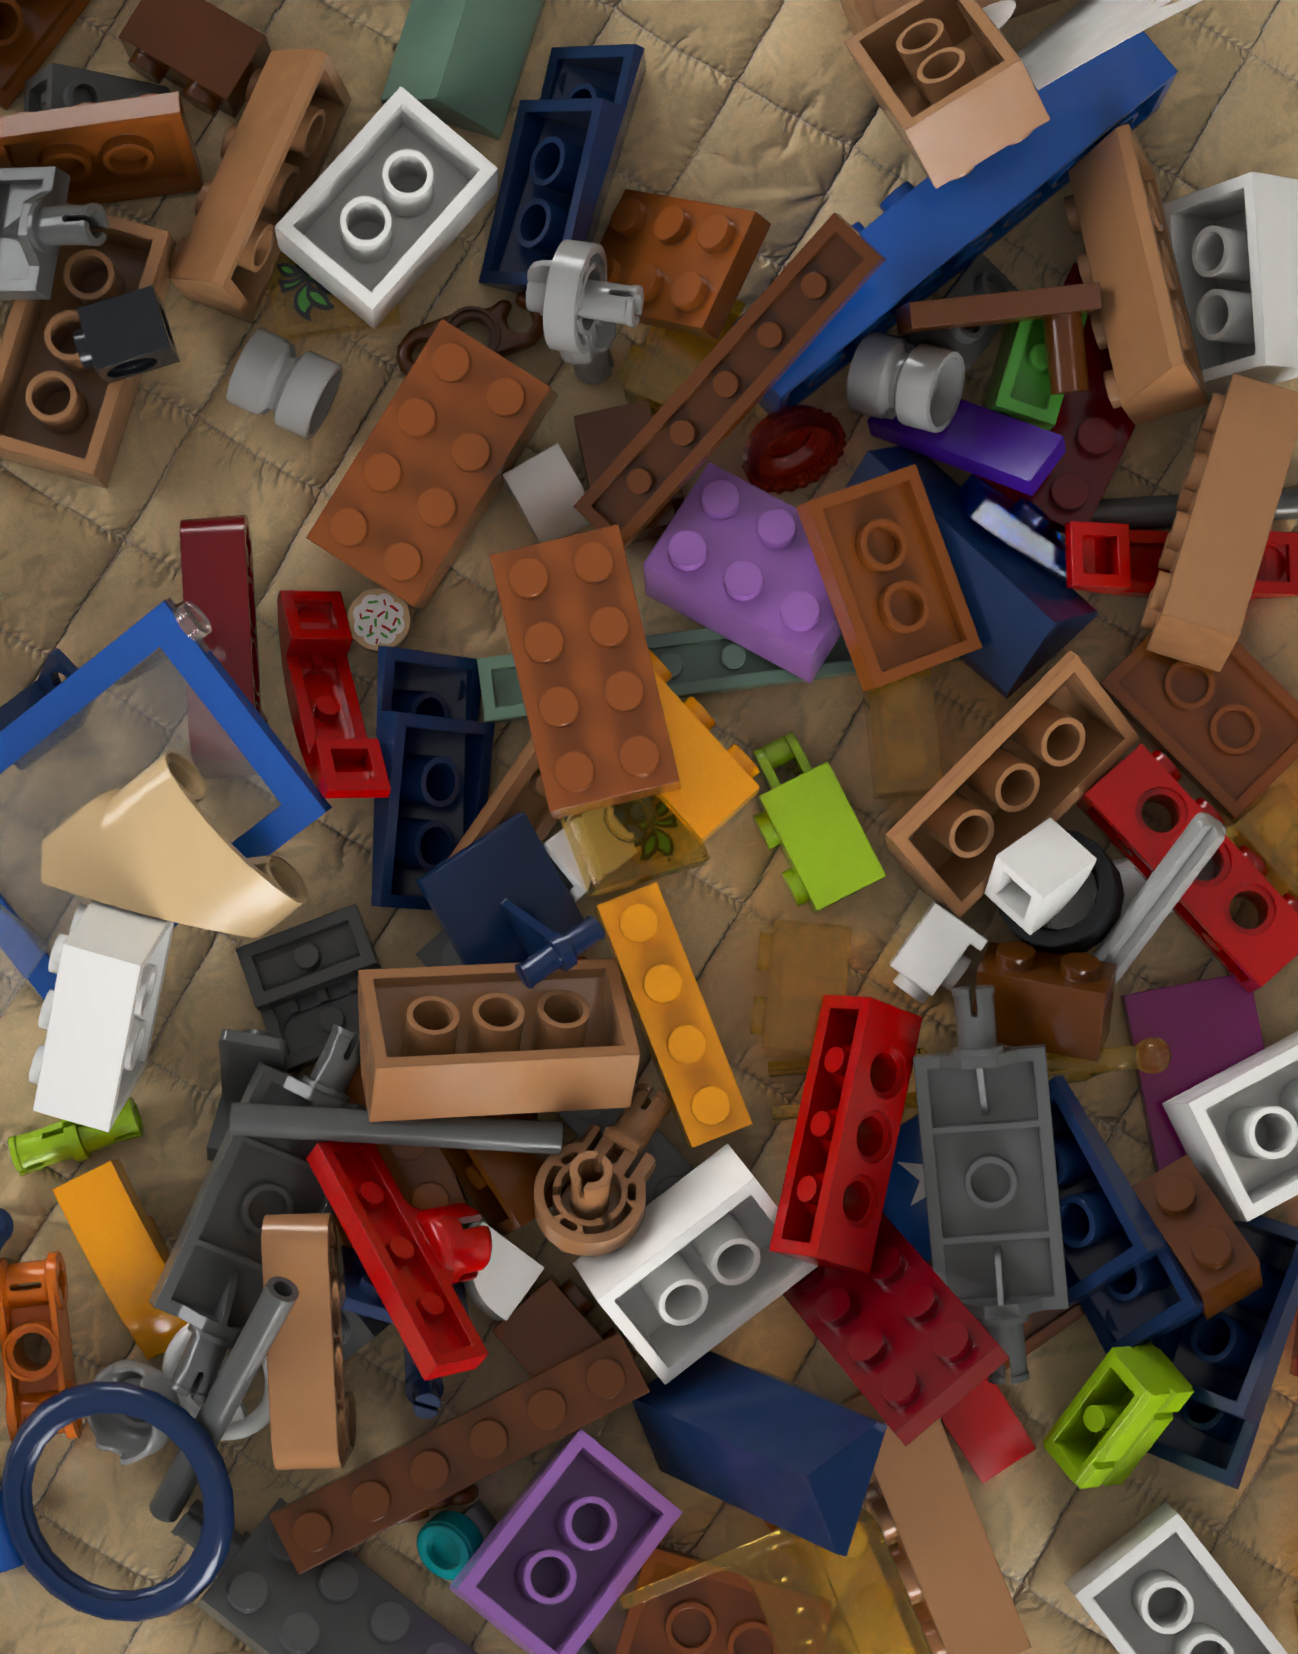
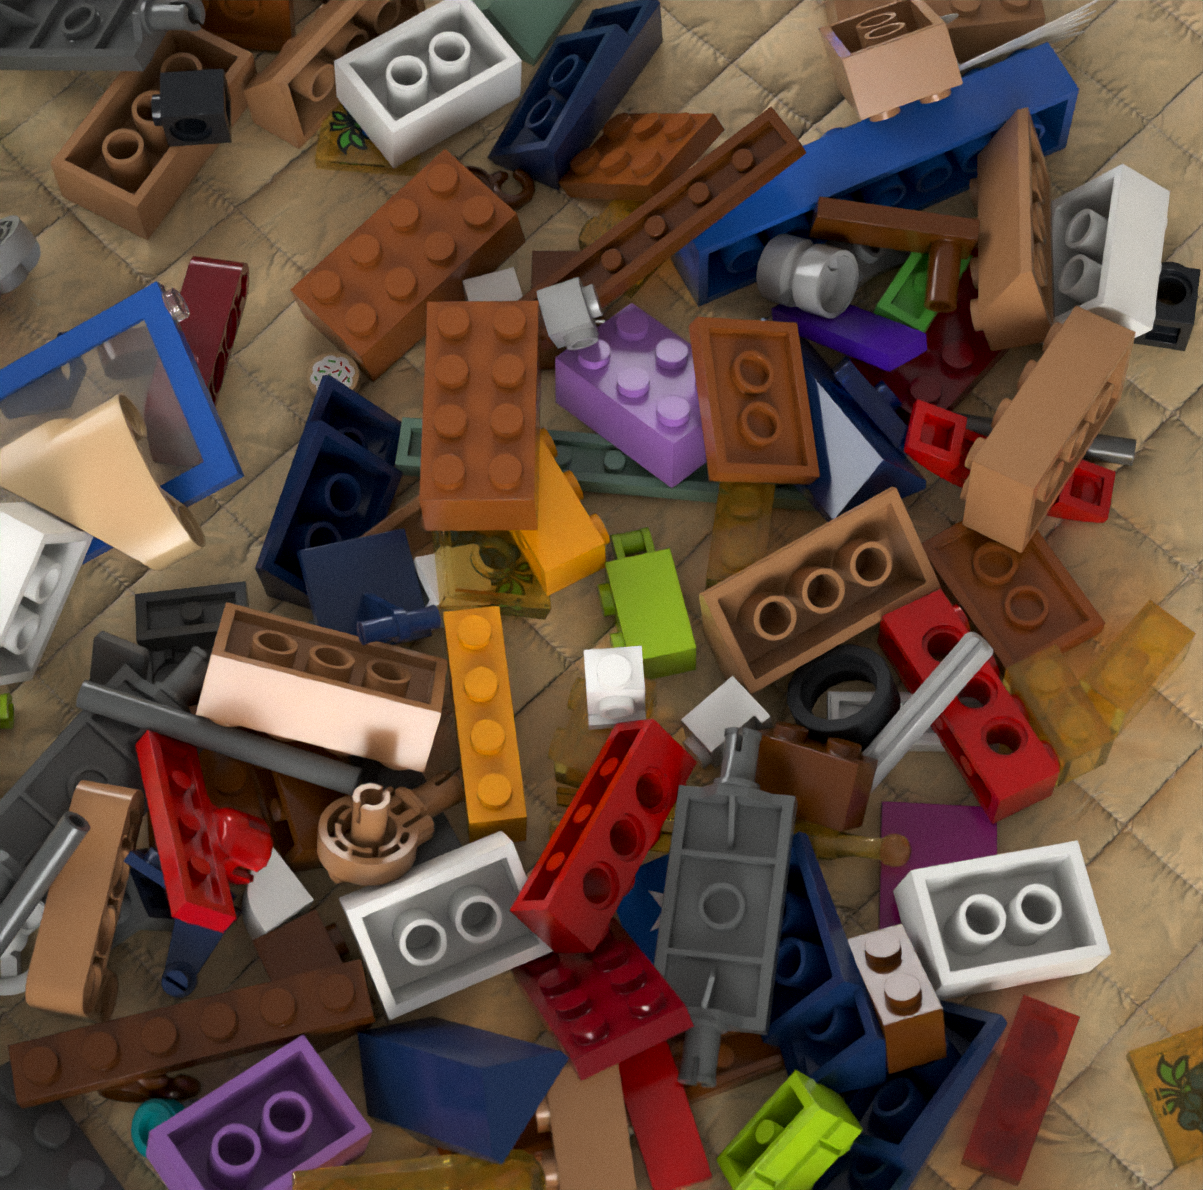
camera: 15 degrees right, 20 degrees down
light grey wheel [226,327,343,440] -> none
red slope [277,590,391,798] -> none
light grey pin [526,239,644,385] -> none
clear red hat [741,405,847,494] -> none
white brick [984,817,1097,935] -> none
none -> light grey plate [537,277,603,350]
none -> white brick [584,646,646,730]

